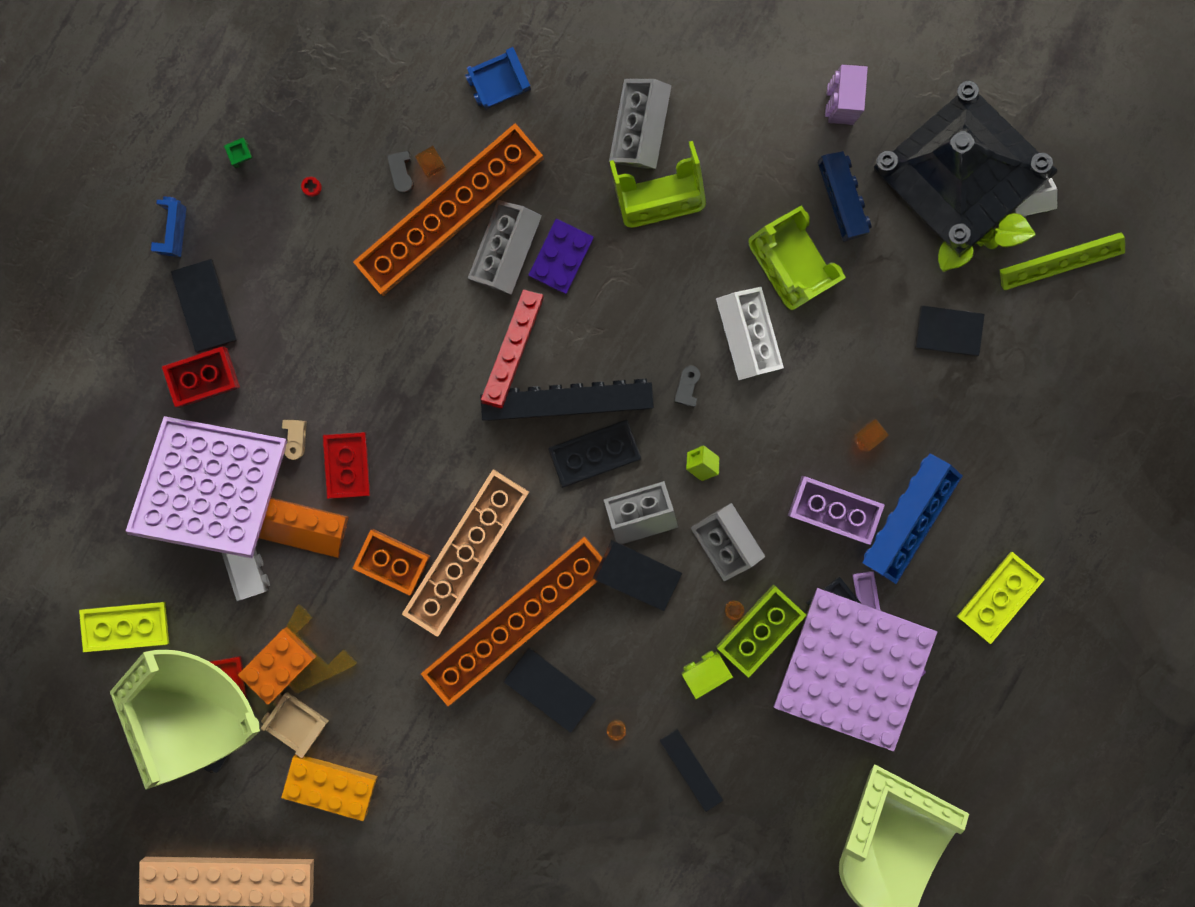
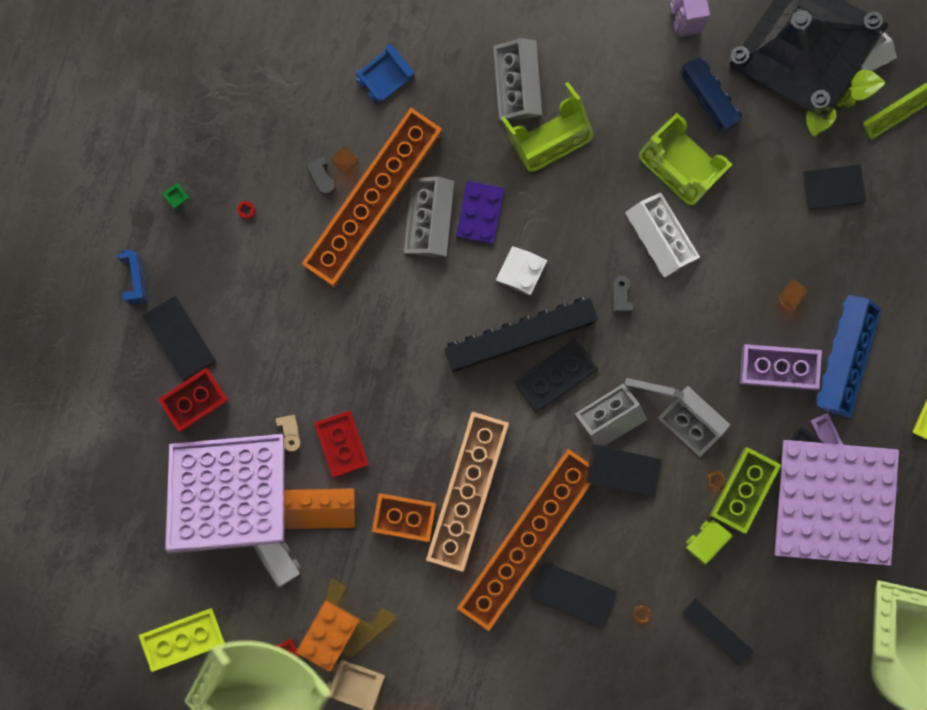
camera: 25 degrees left, 5 degrees down
plate [481,289,544,409] -> none
lime panel [686,445,719,481] -> none
none -> white slope [496,246,547,297]
none -> light grey tile [625,378,684,400]

